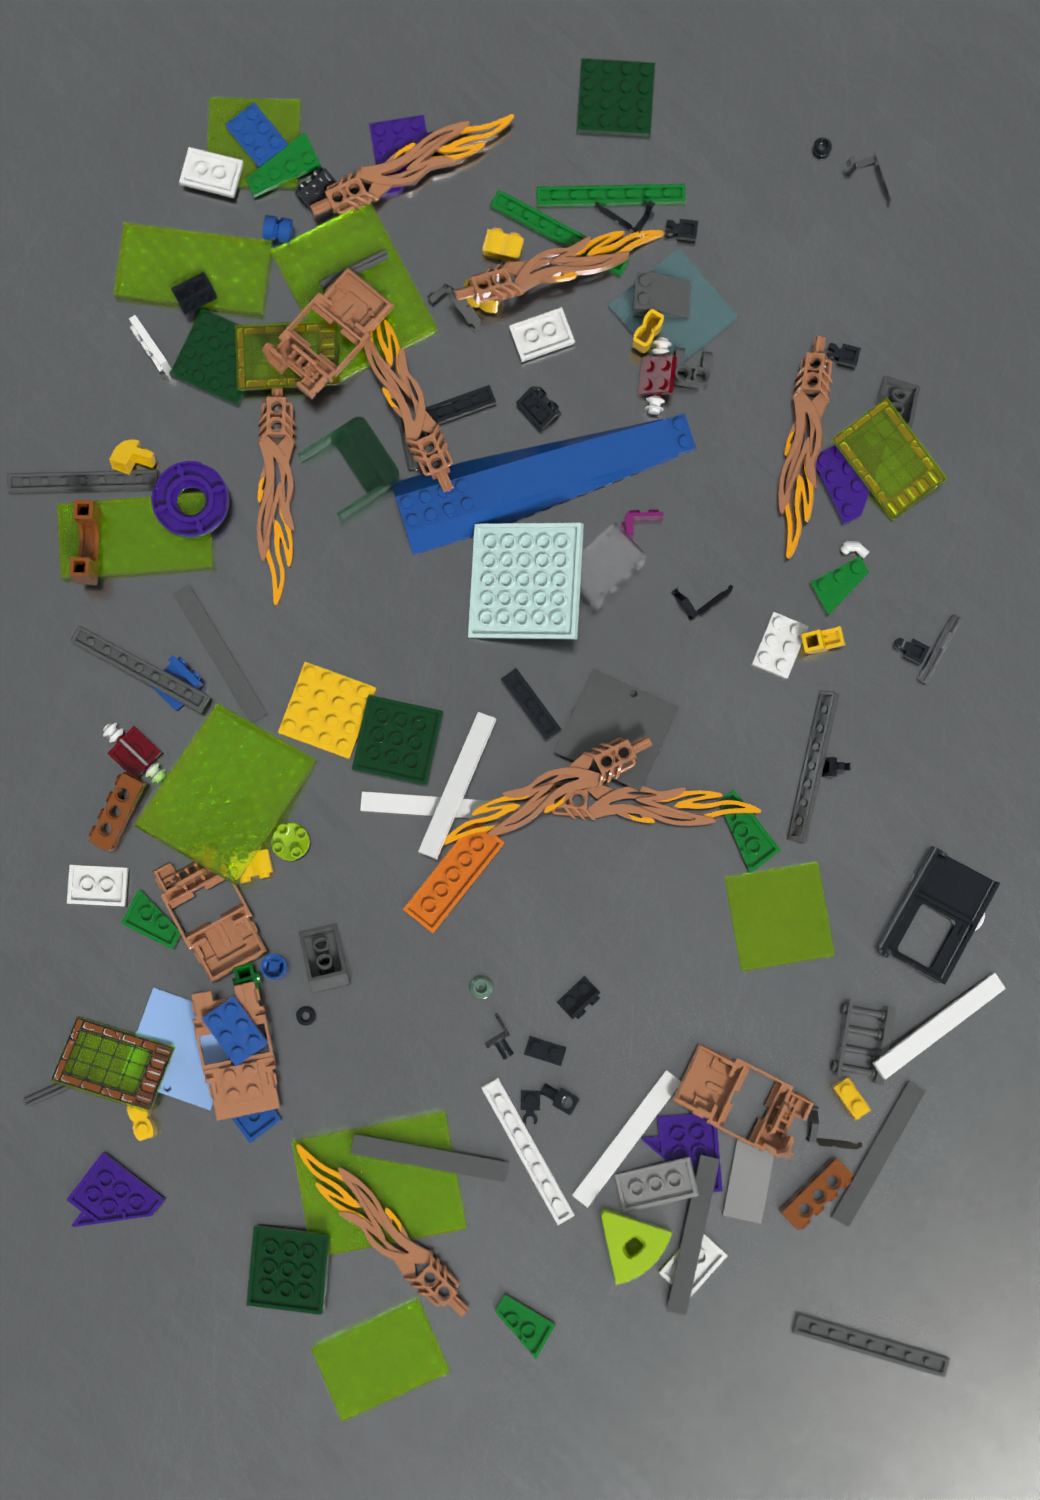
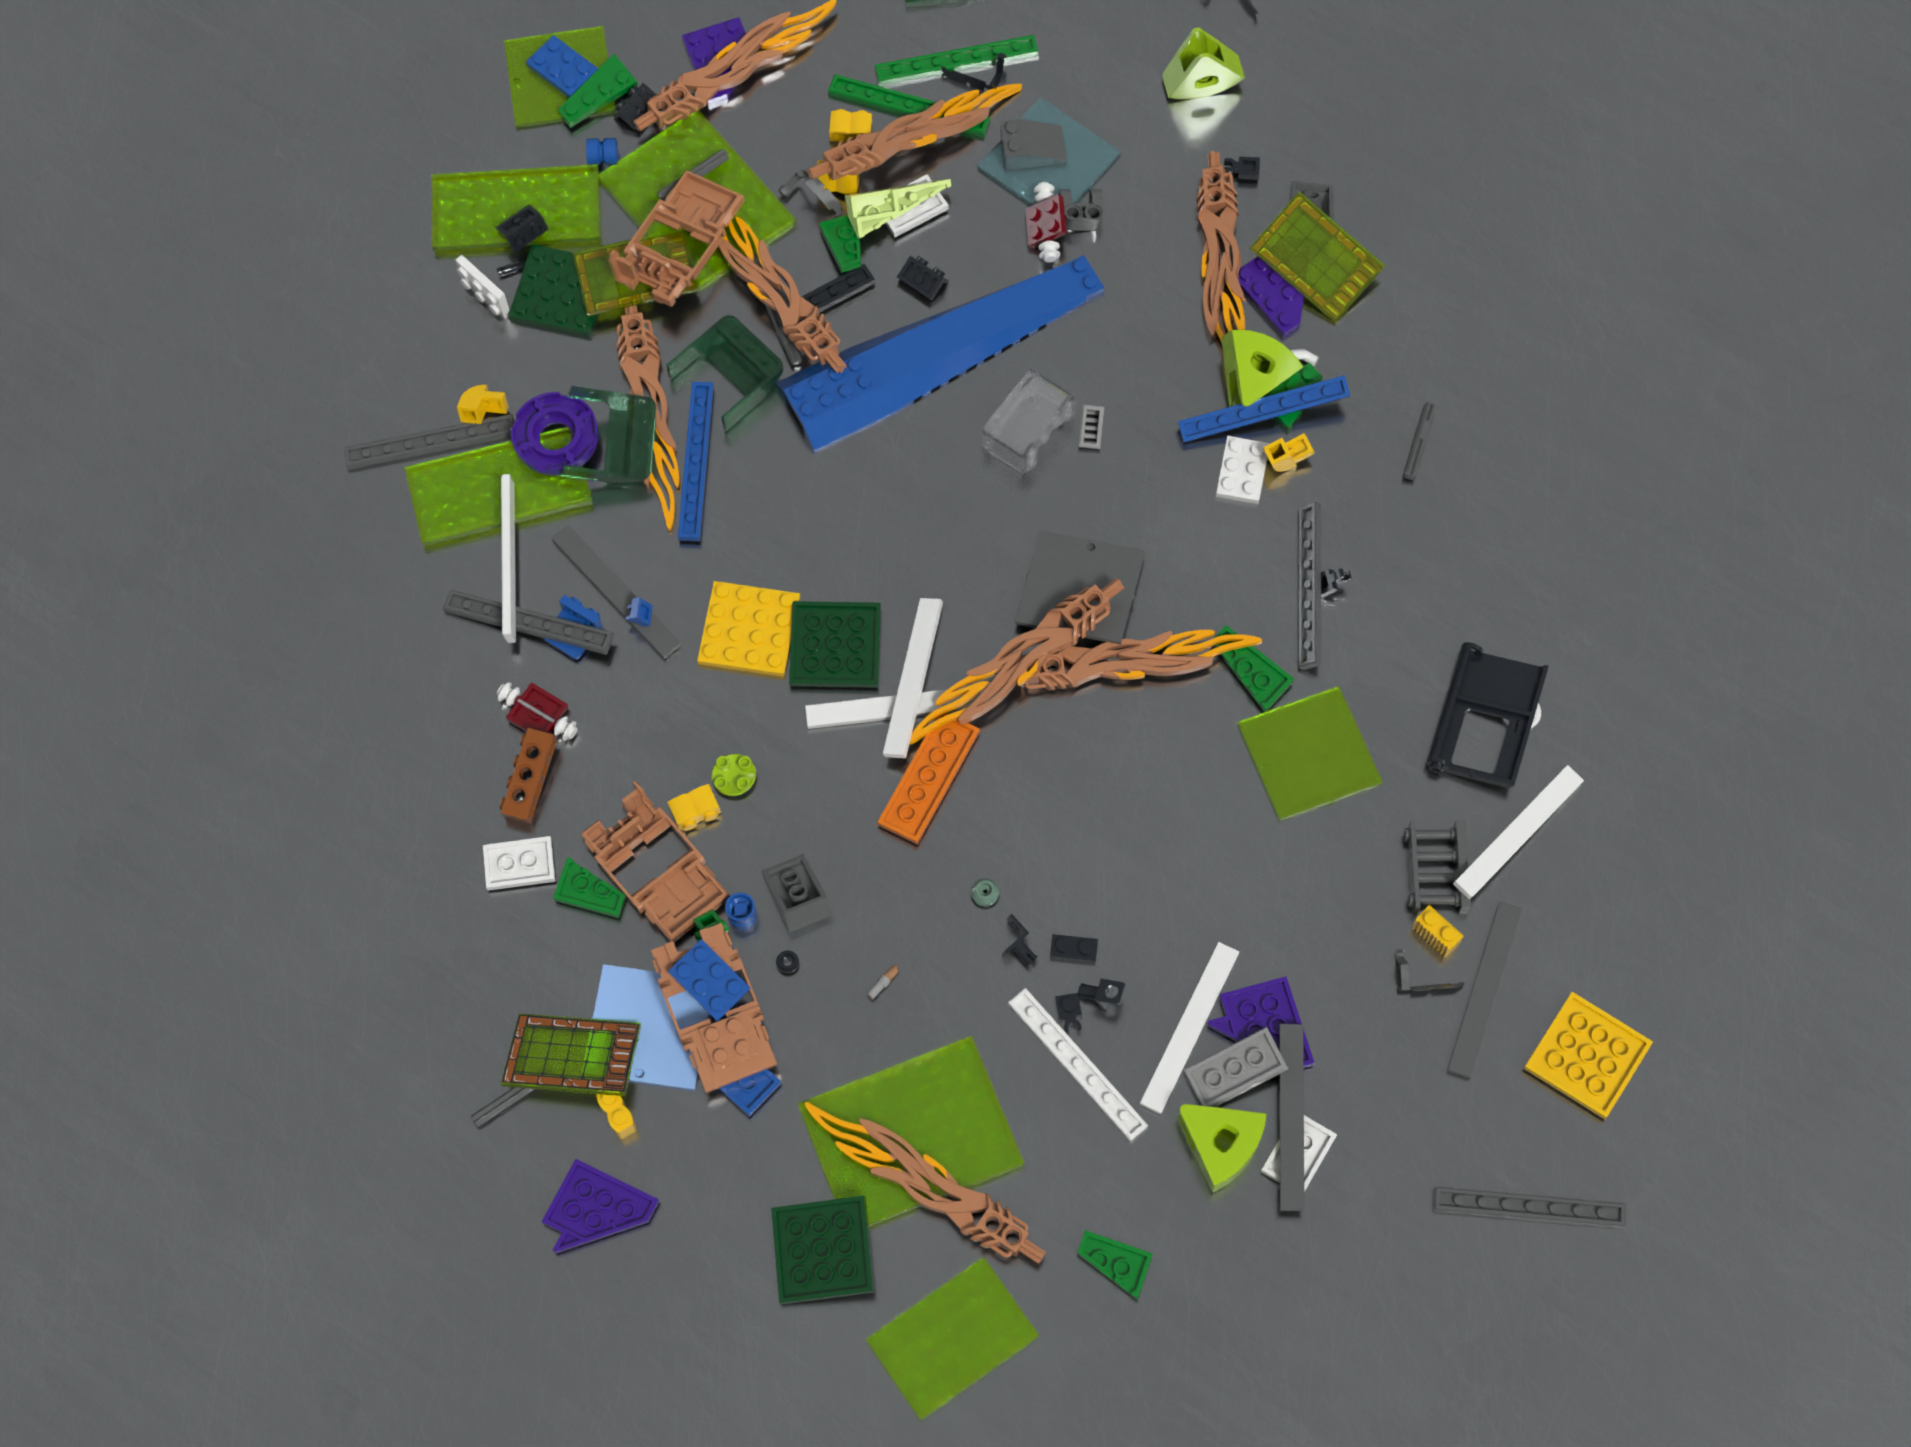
camera: 10 degrees left, 15 degrees down
dark orange arch [69,500,102,585] -> none
clear neon green plate [135,703,316,885] -> none
white plate [179,147,244,198] -> none
dark grey tile [351,1134,509,1182] -> none
light aqua plate [468,523,584,639] -> none
black plate [501,668,561,741] -> none
black bracket [556,976,601,1019] -> none
magenta bracket [621,509,663,539] -> none
yellow brick [632,309,664,353] -> none
black plate [665,219,698,241] -> none
black piece [672,585,733,619] -> none
nougat piece [672,1044,814,1160] -> none
light grey tile [722,1139,774,1224] -> none
dark orange brick [779,1157,854,1230] -> none
black plate [893,637,930,665] -> none
none -> black pin [497,261,525,277]
none -> white tile [501,474,516,643]
none -> clear green windscreen [560,386,656,483]
none -> blue tile [625,597,653,627]
none -> blue plate [678,382,714,541]
none -> green wing [819,215,861,273]
none -> yellowish green wedge [845,179,951,238]
none -> light grey piece [866,964,899,1000]
none -> light grey slope [1079,405,1104,450]
none -> lime piece [1162,28,1245,99]
none -> blue plate [1178,375,1350,443]
none -> lime piece [1222,330,1303,407]
none -> yellow plate [1524,992,1653,1120]

